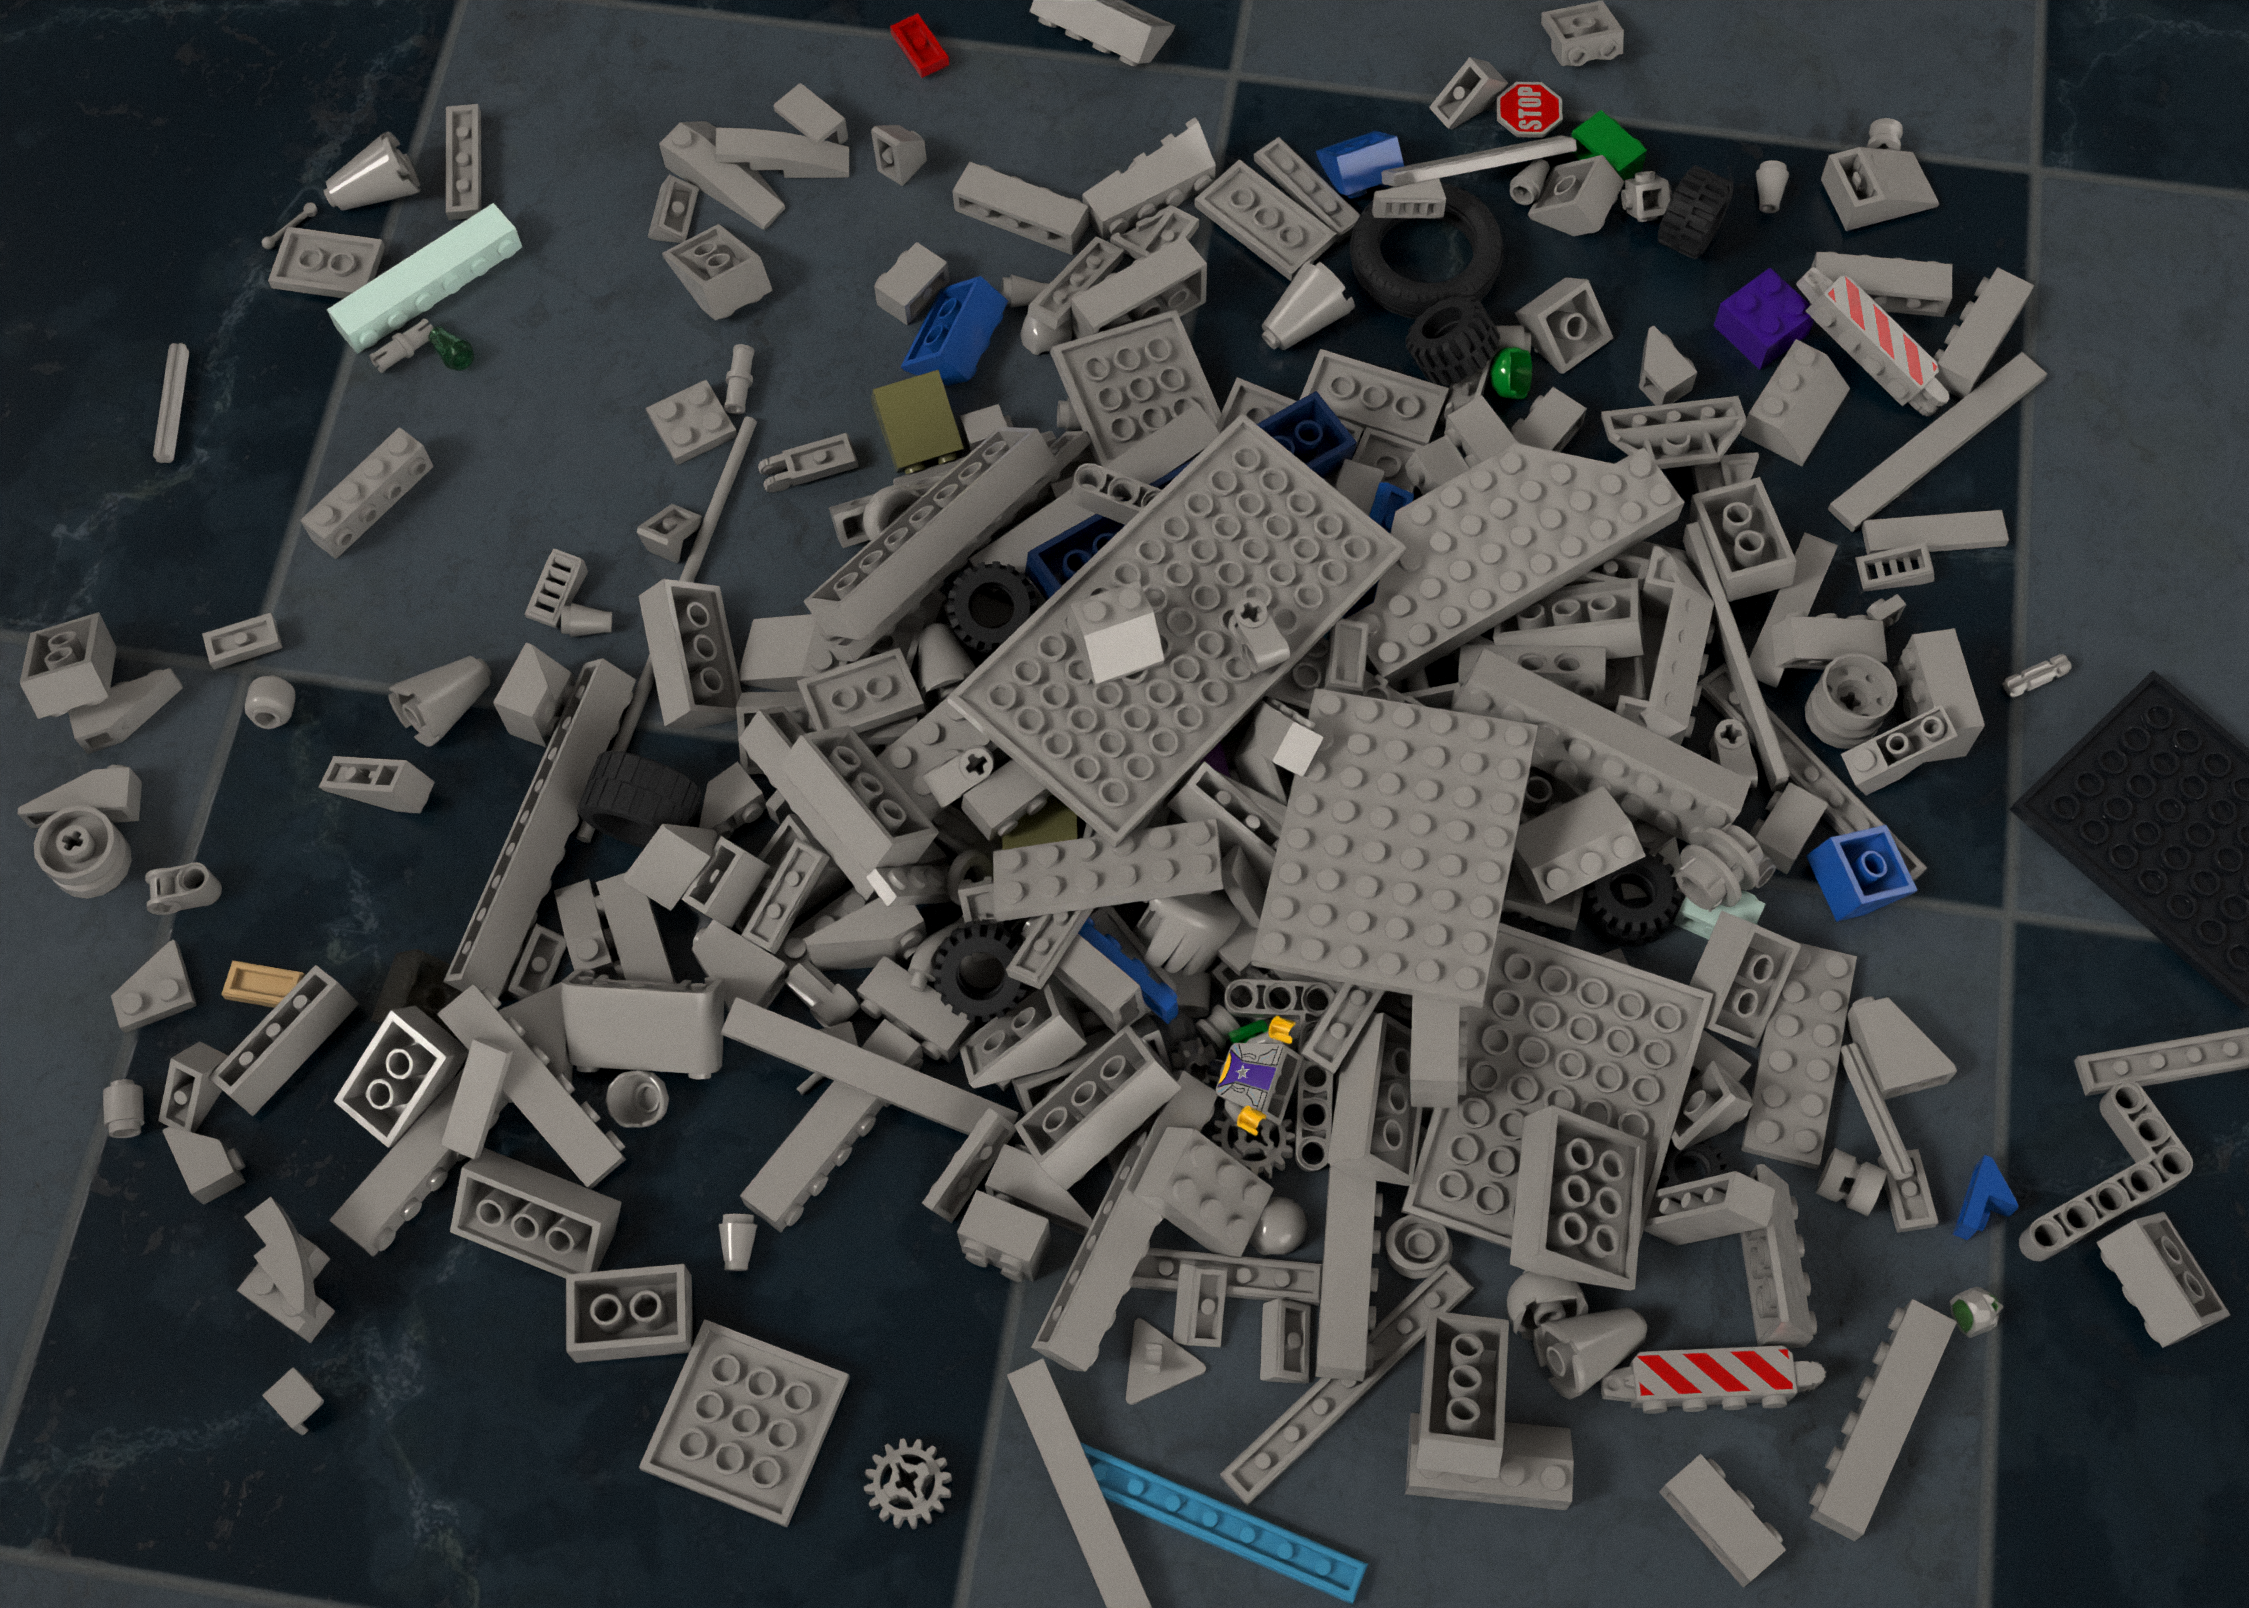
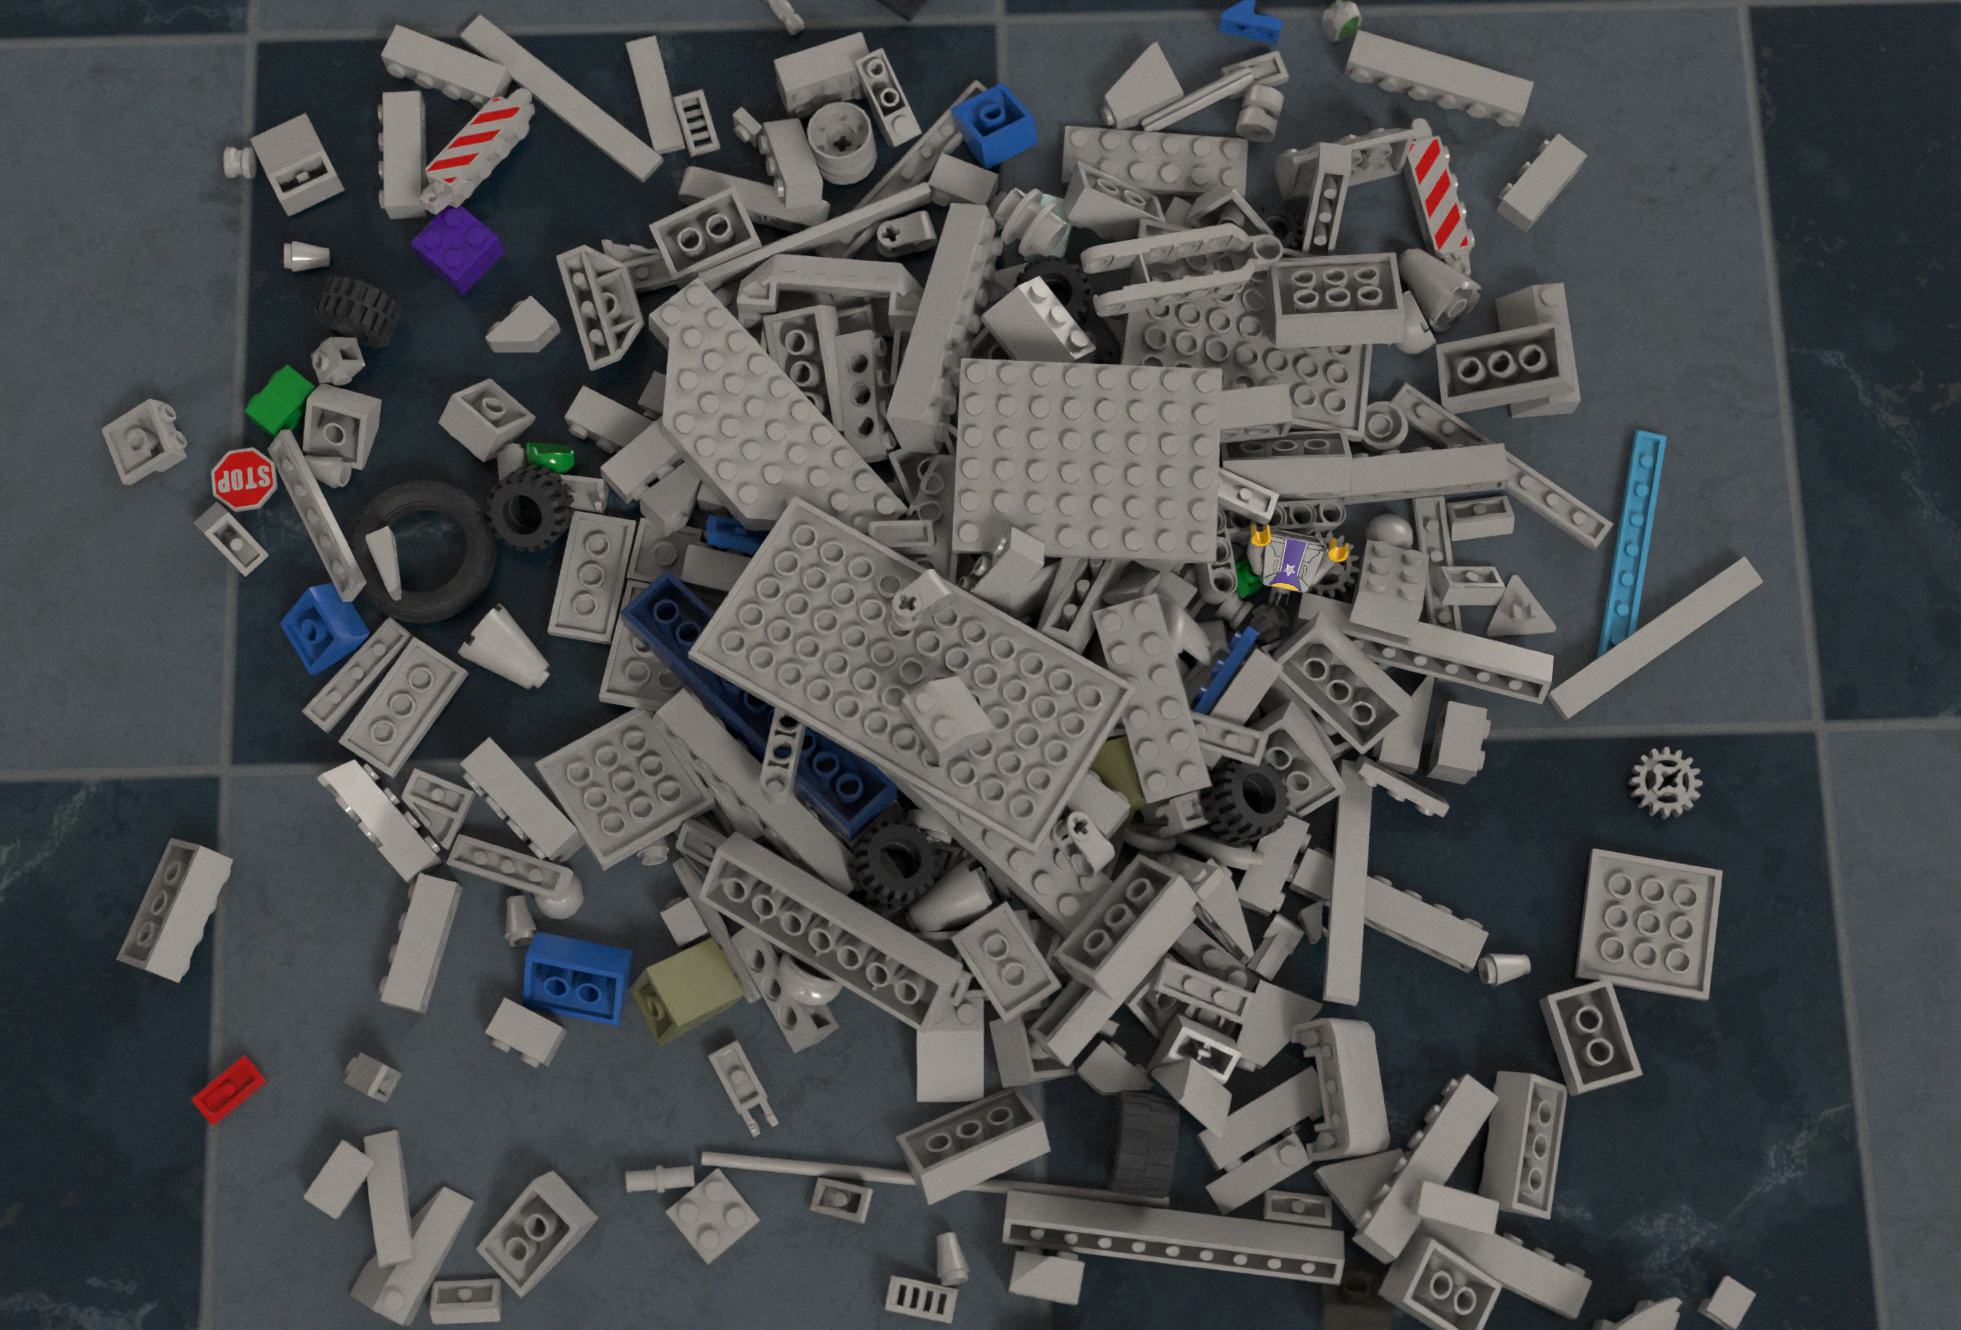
camera: 105 degrees left, 10 degrees up
light grey hair [605,1070,669,1127] -> none
light grey slope [1741,339,1850,466] -> none
none -> light grey piece [1080,223,1283,317]

